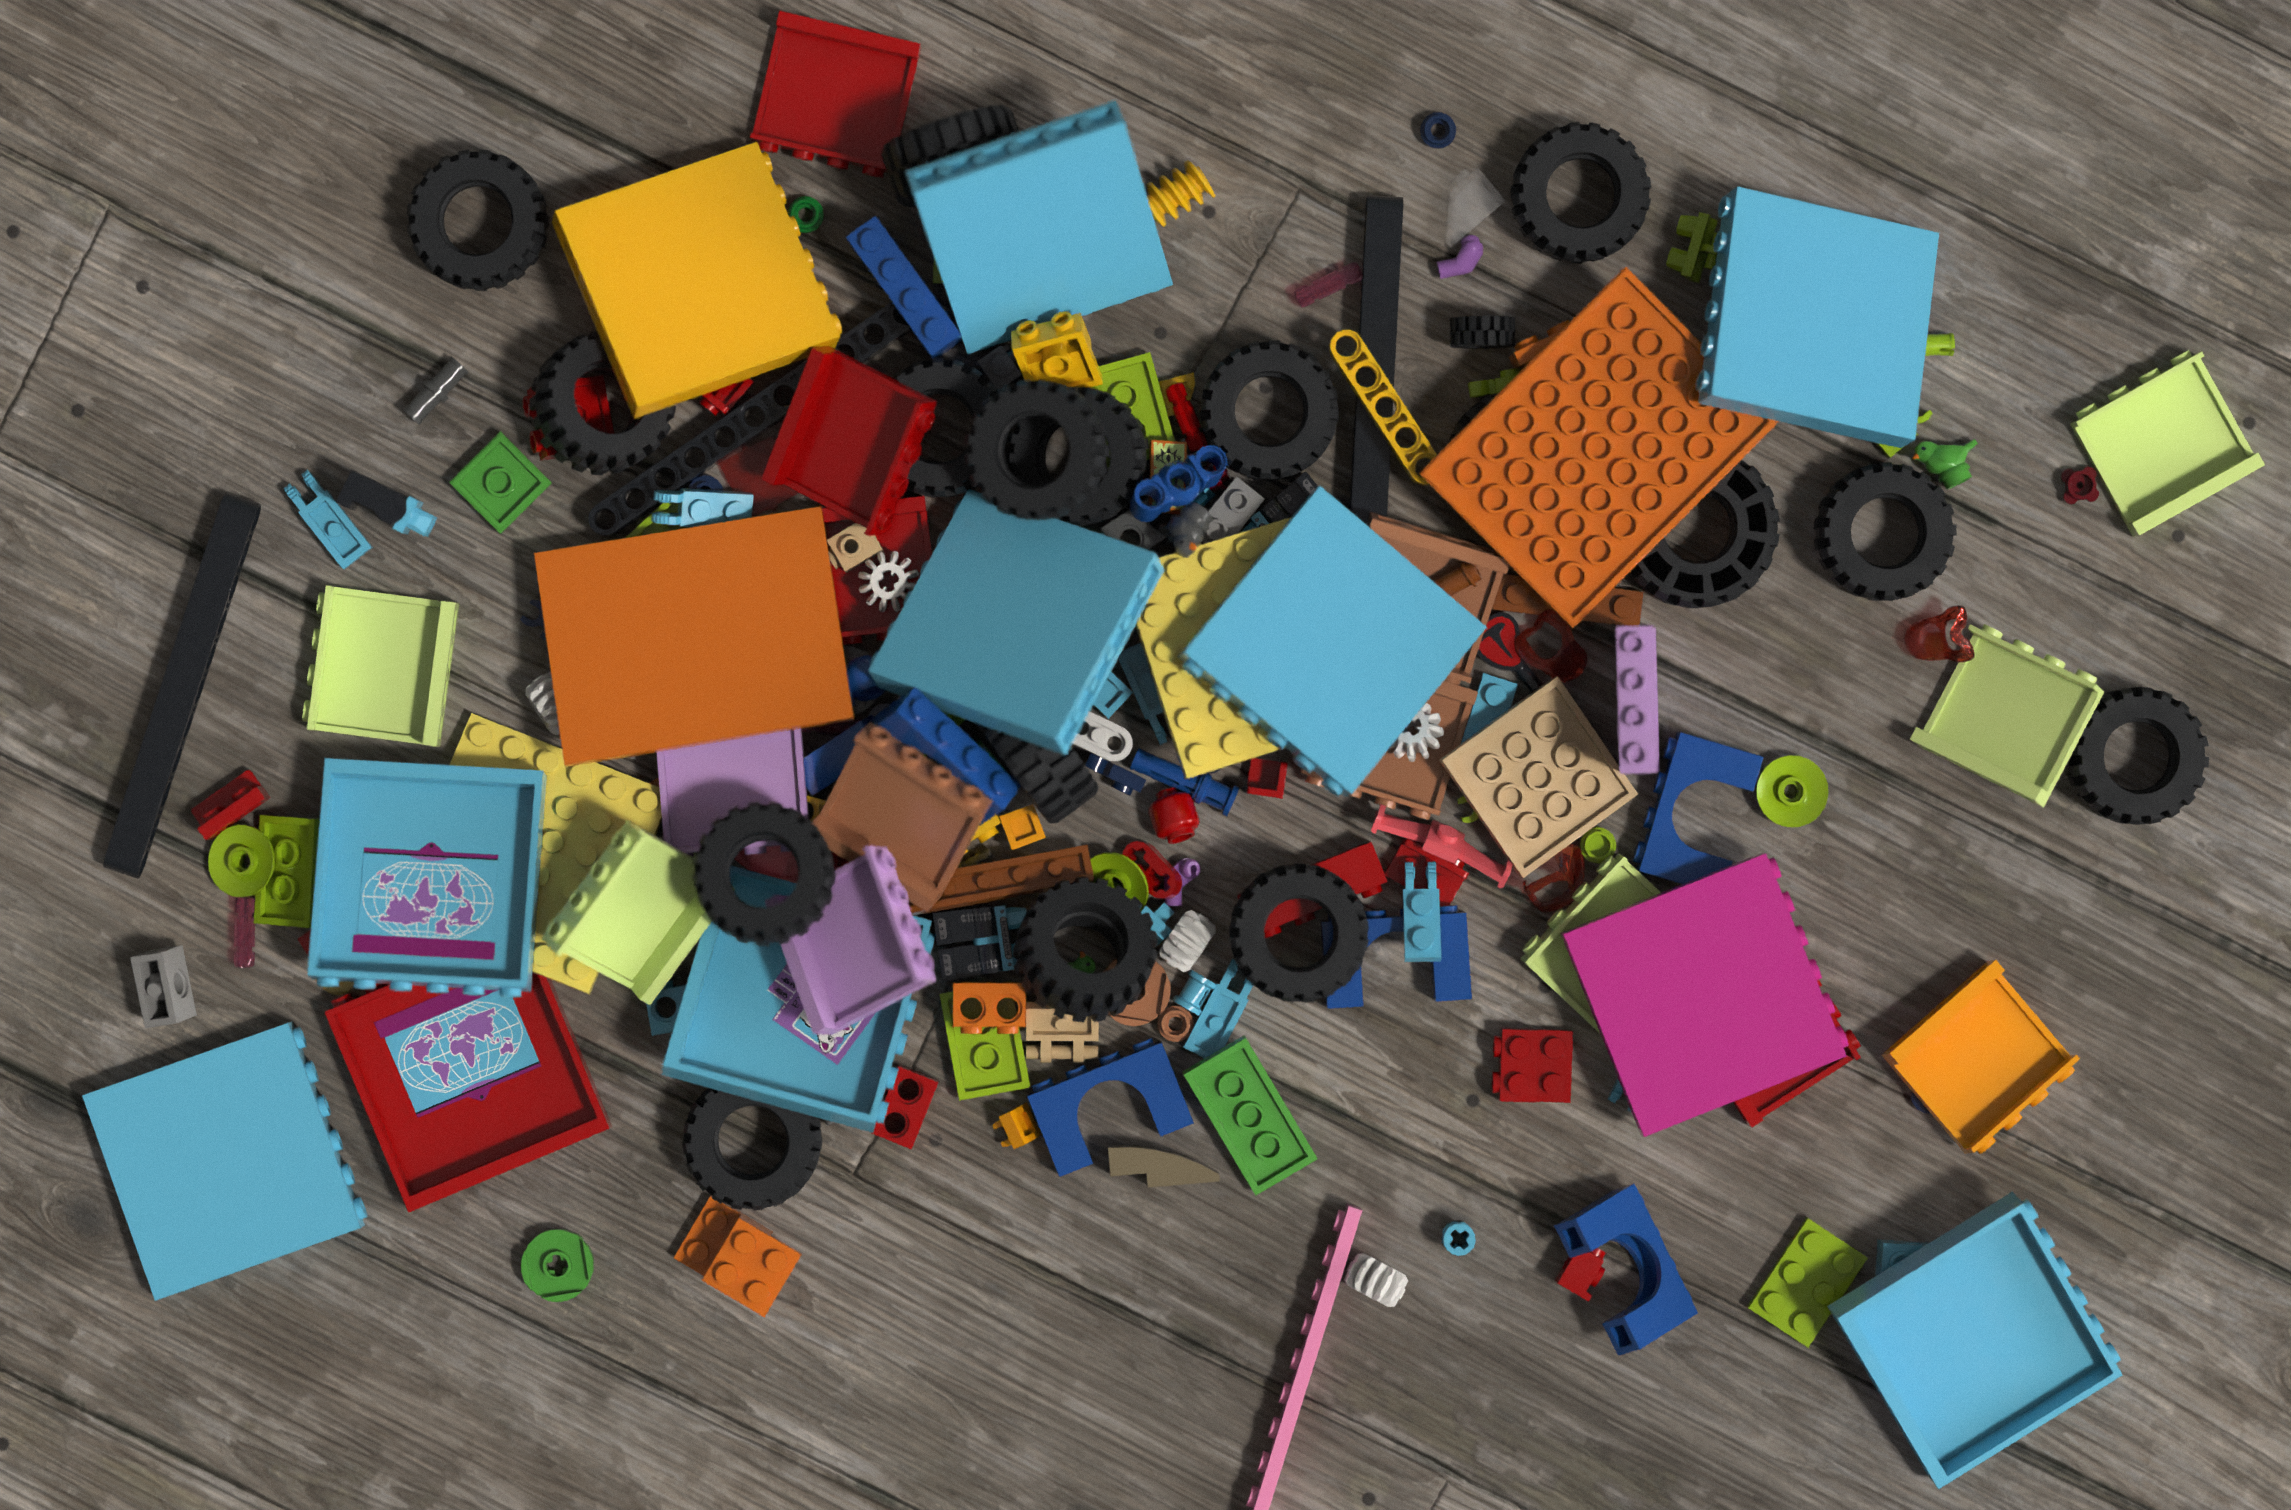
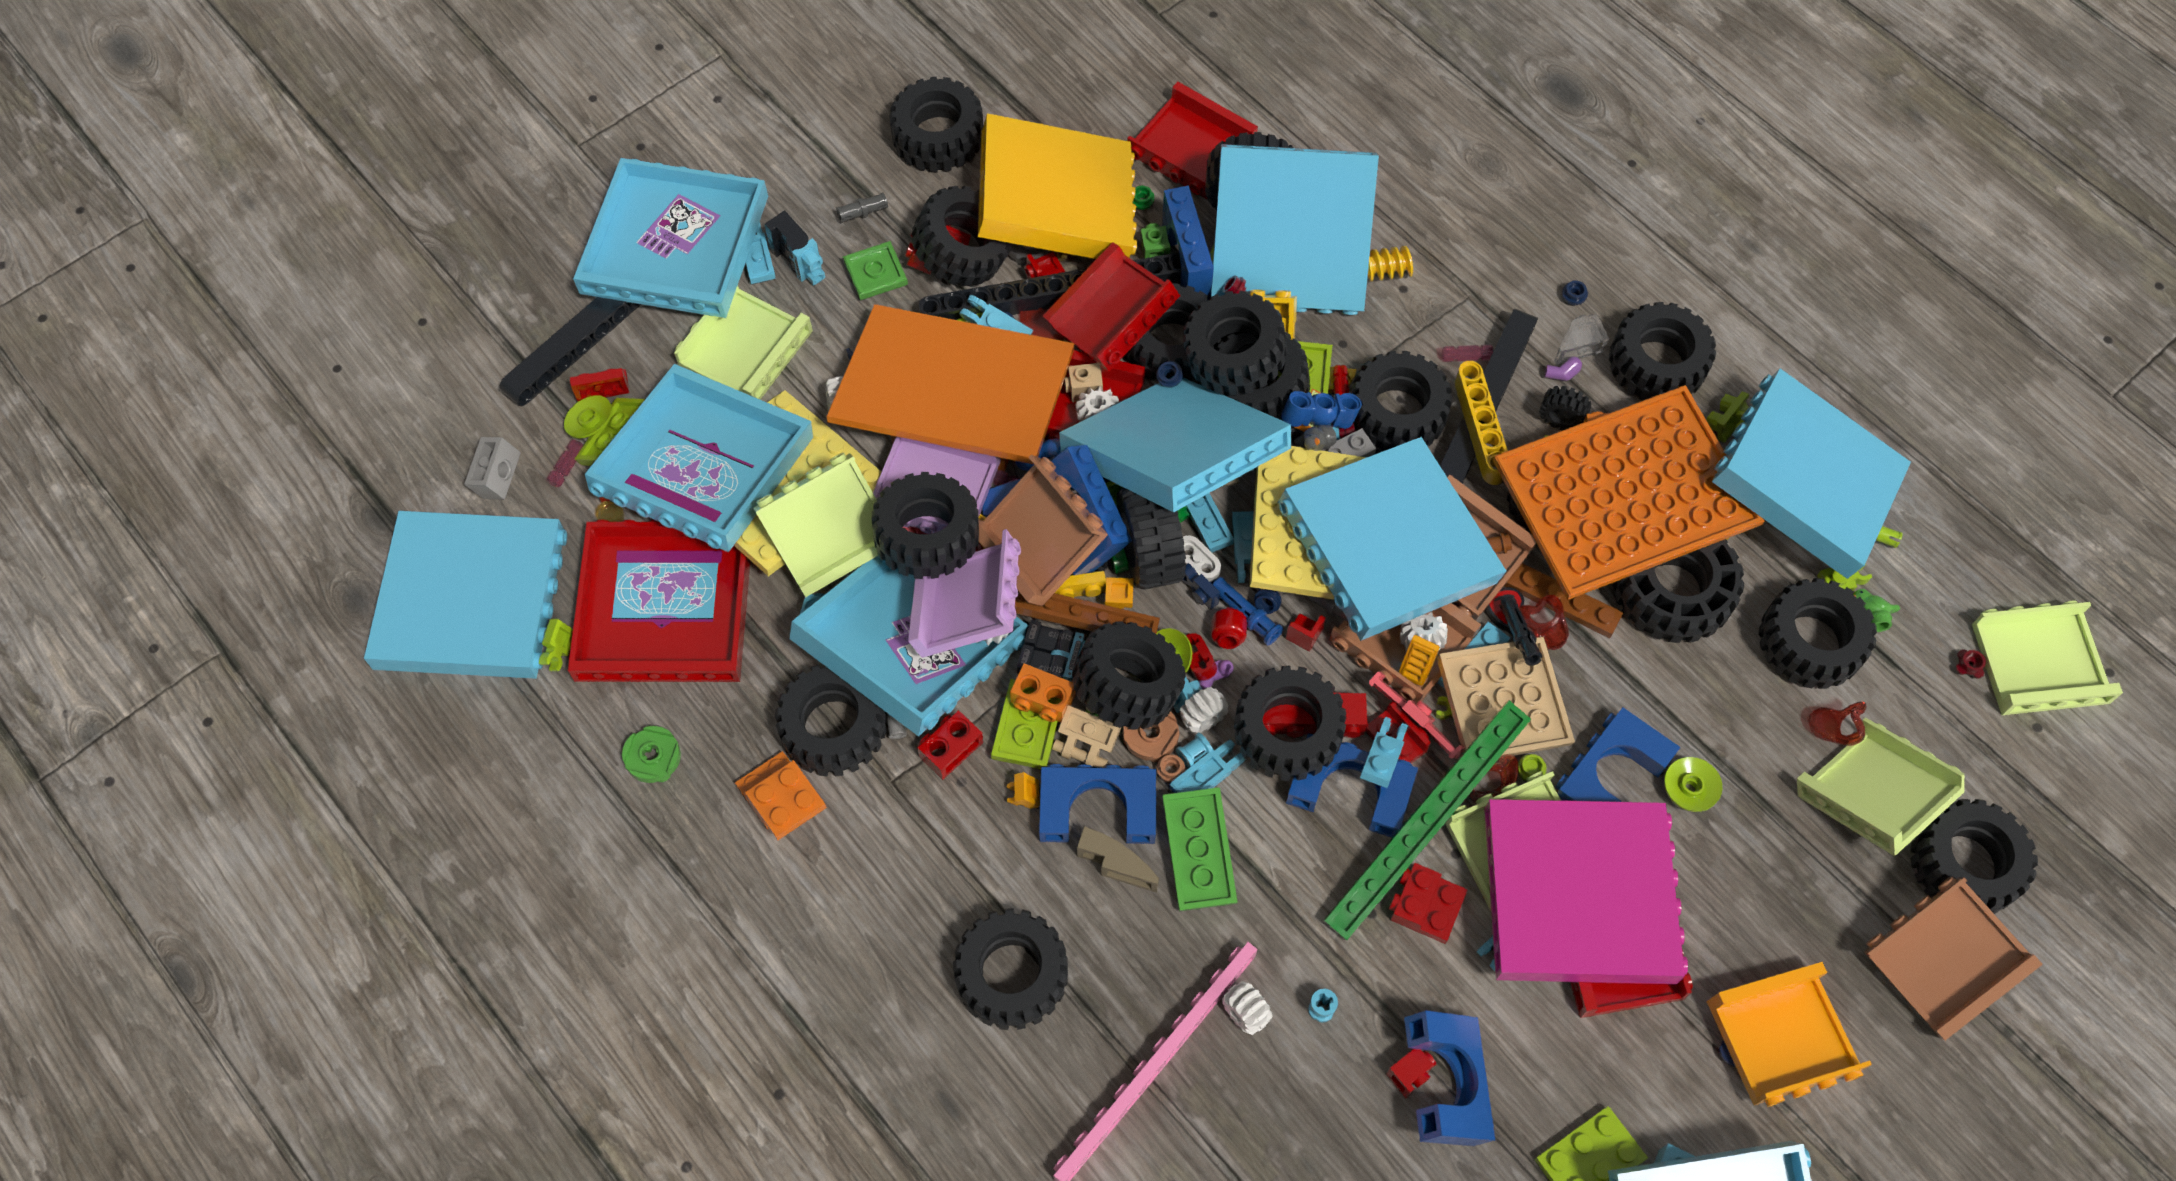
camera: 20 degrees right, 25 degrees down
lavender panel [1616,626,1660,774] -> none
none -> lime plate [539,619,573,671]
none -> medium azure panel [573,158,768,318]
none -> black tyre [953,908,1068,1030]
none -> bright green brick [1140,223,1170,258]
none -> dark blue plate [1156,361,1183,388]
none -> dark red plate [1223,275,1246,294]
none -> green plate [1323,700,1531,940]
none -> light orange slope [1398,635,1440,686]
none -> black pin [1499,597,1543,666]
none -> nougat panel [1864,876,2043,1040]

